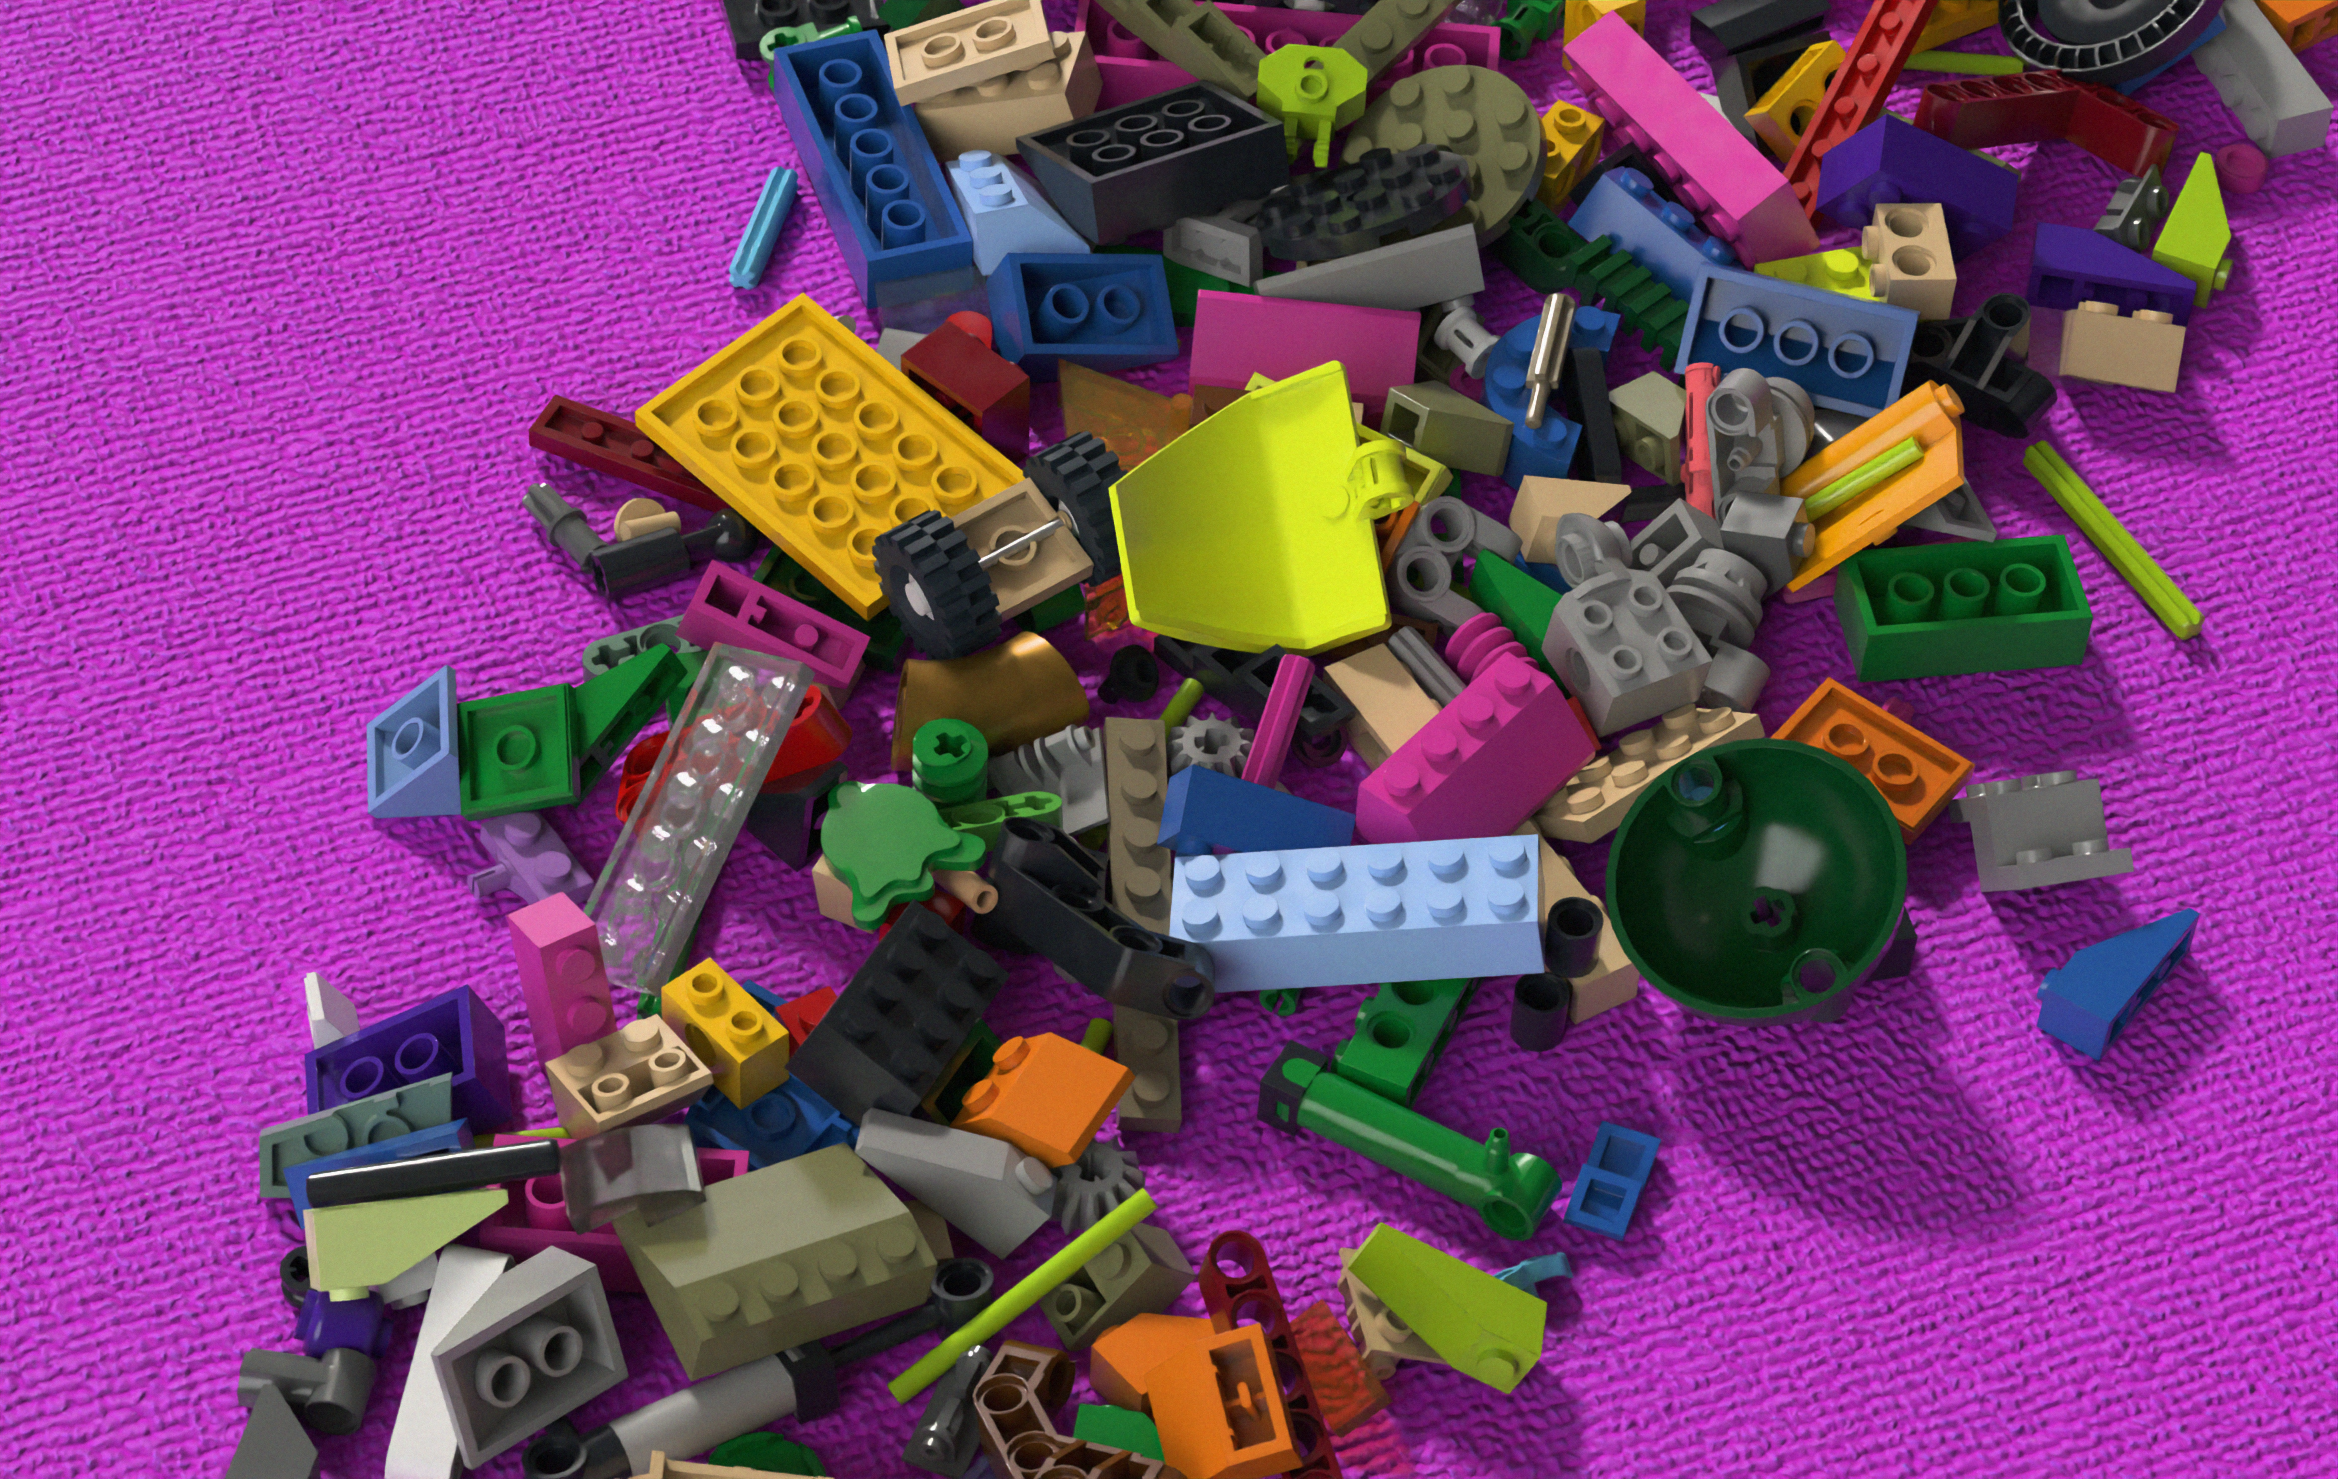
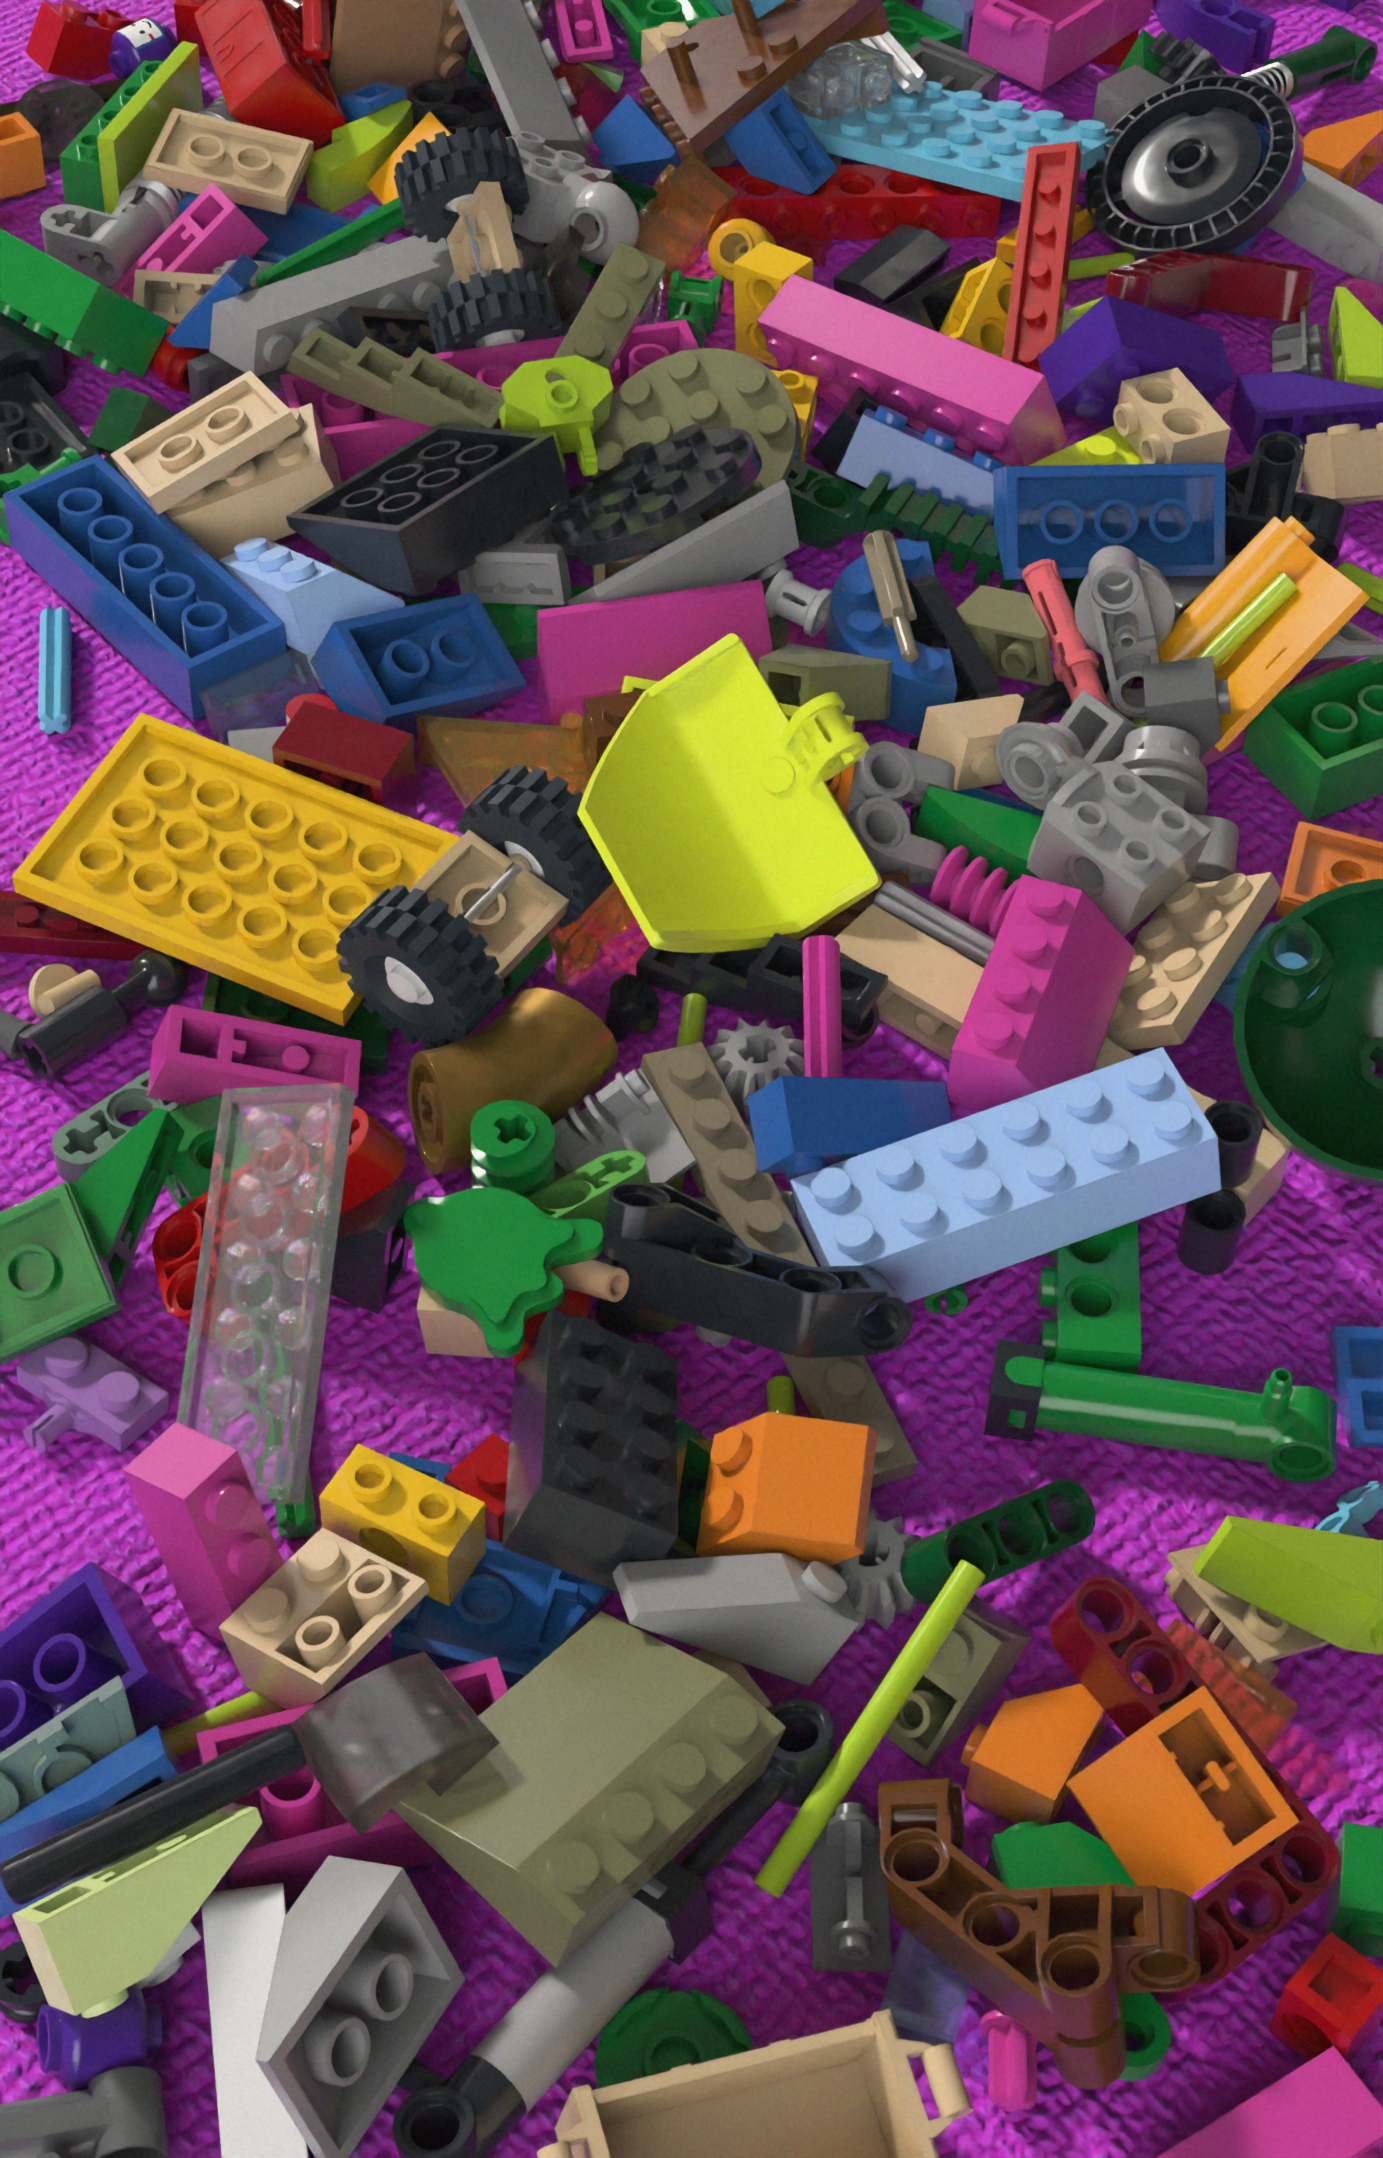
camera: 20 degrees left, 0 degrees up
none -> dark green beam [900,1479,1096,1606]

